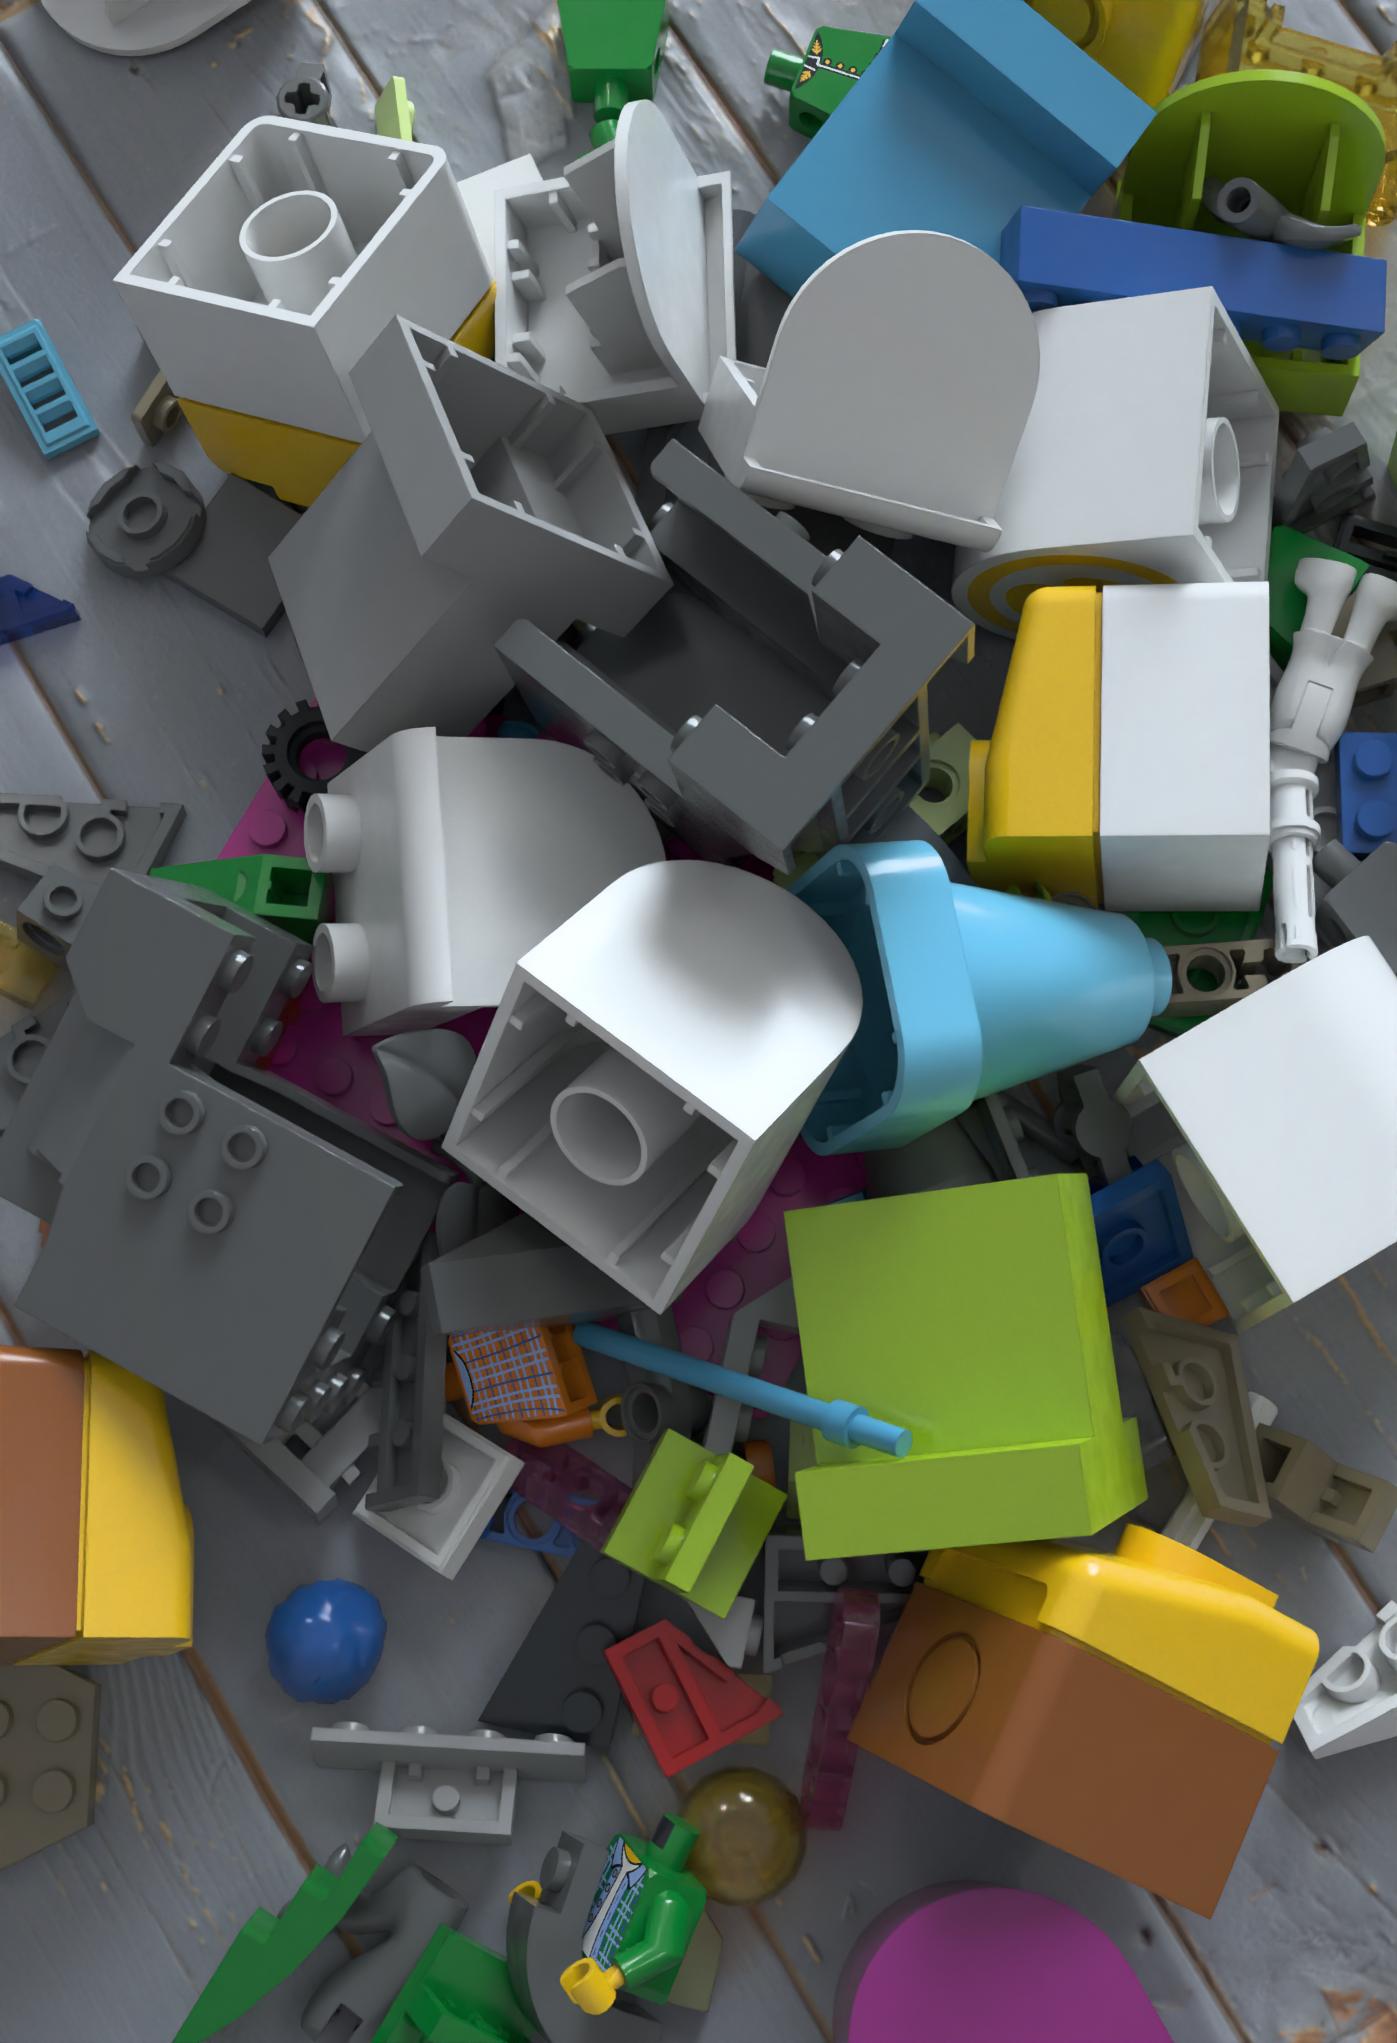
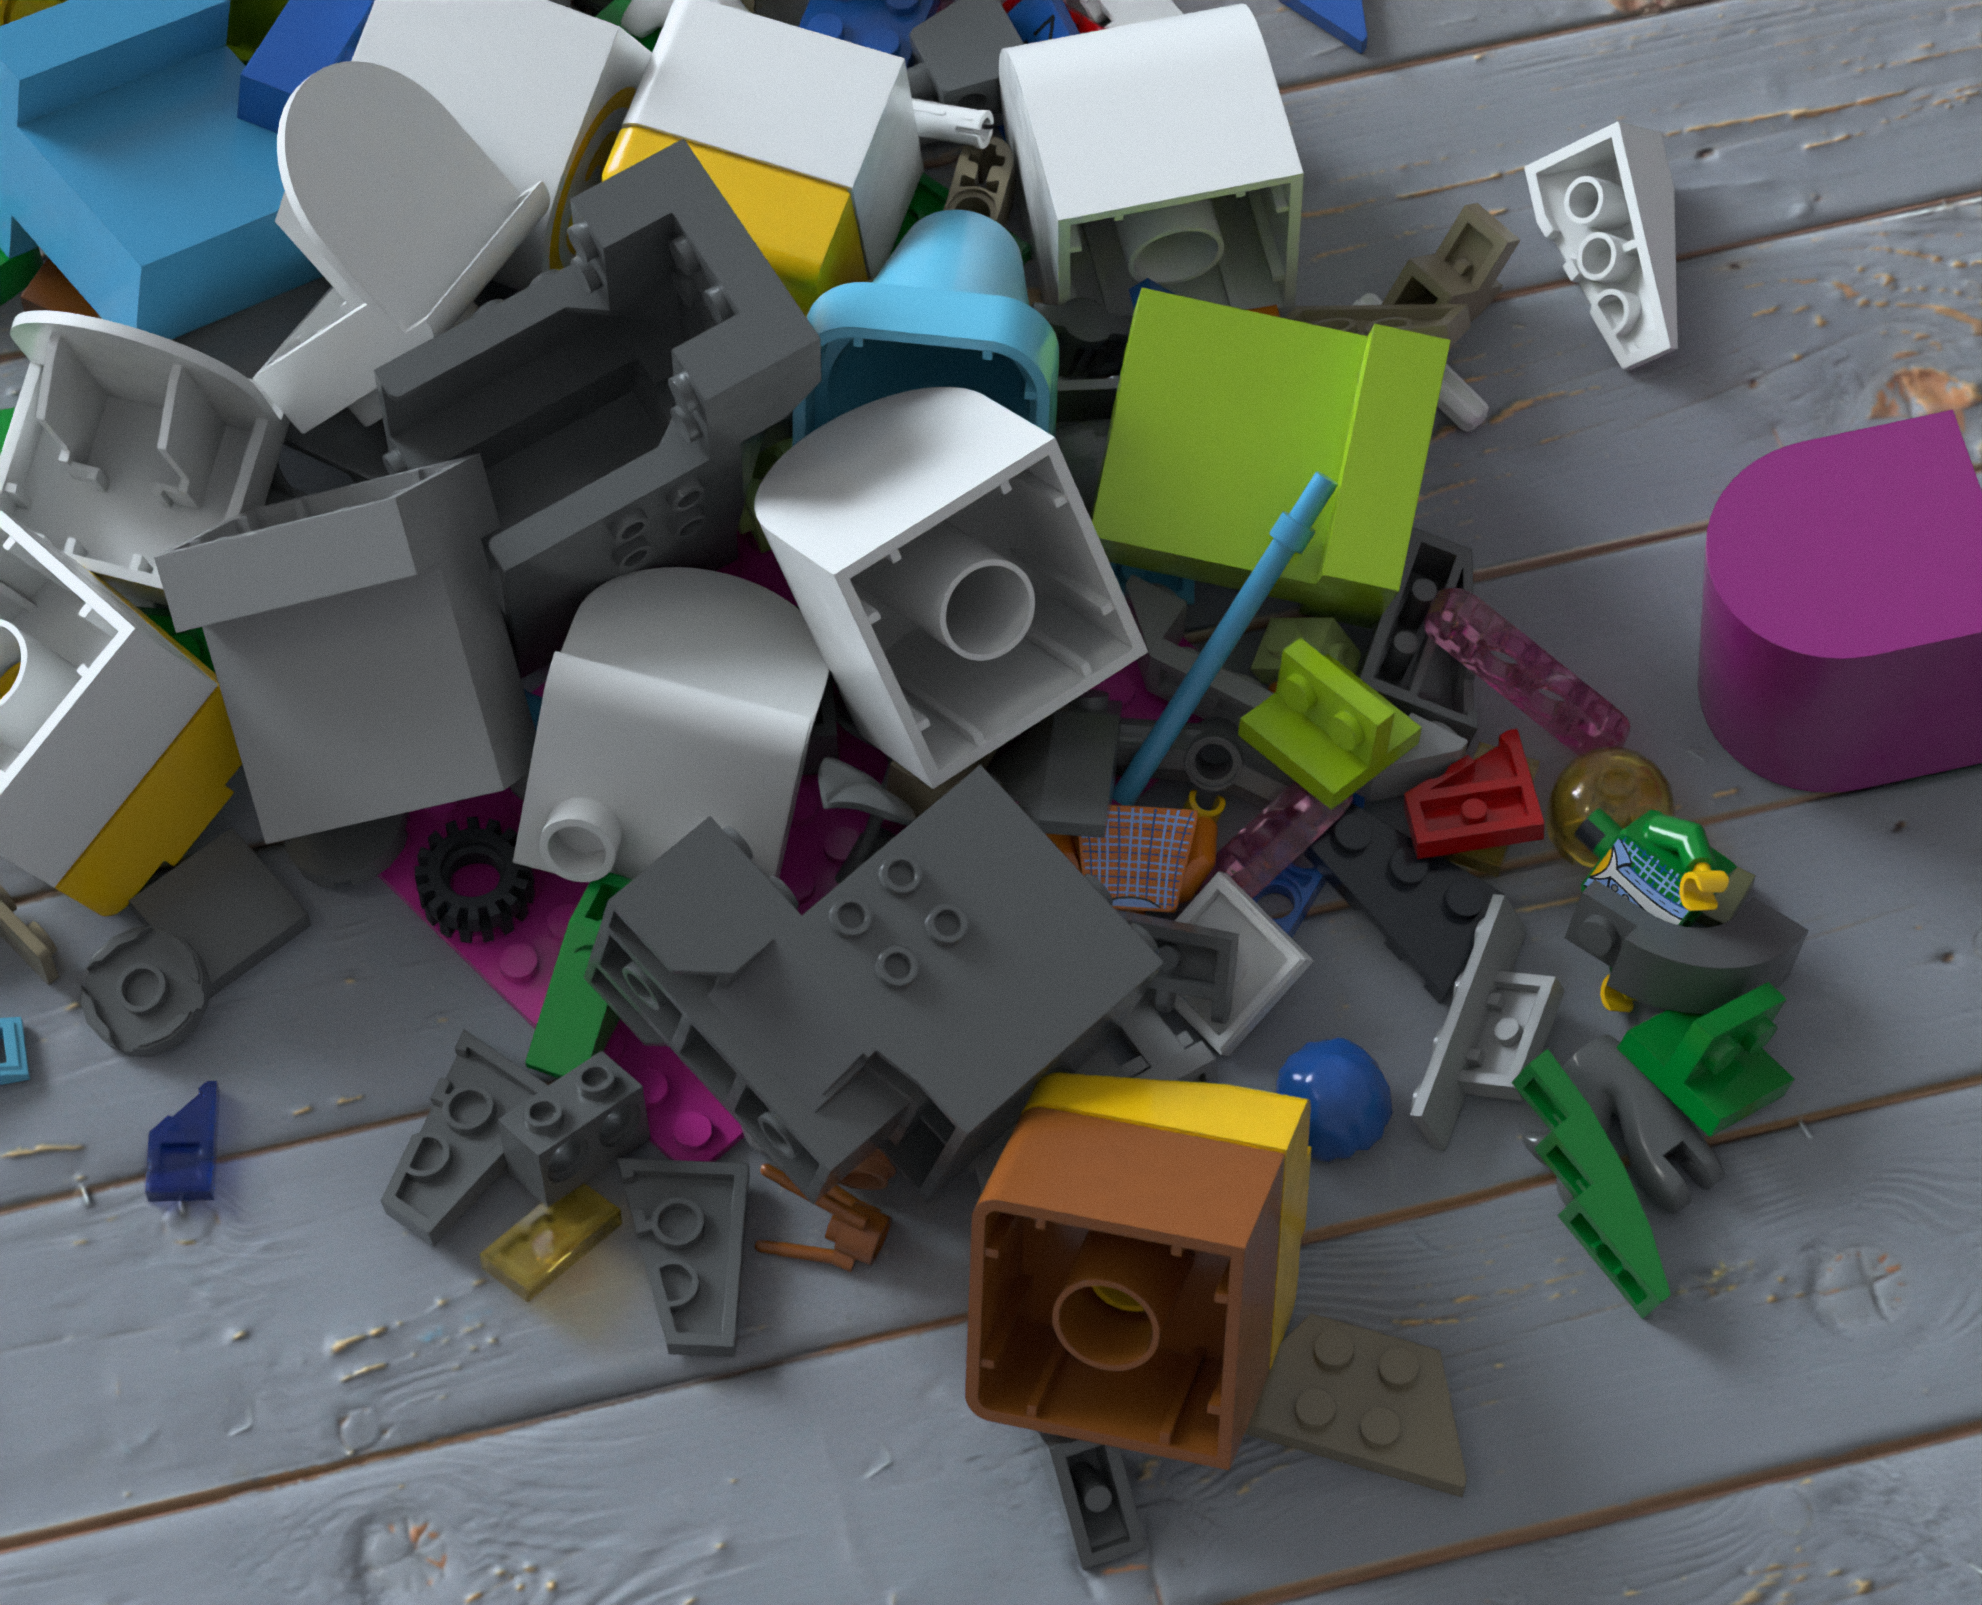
camera: 75 degrees left, 15 degrees down
dark orange piece [846,1523,1319,1920] -> none

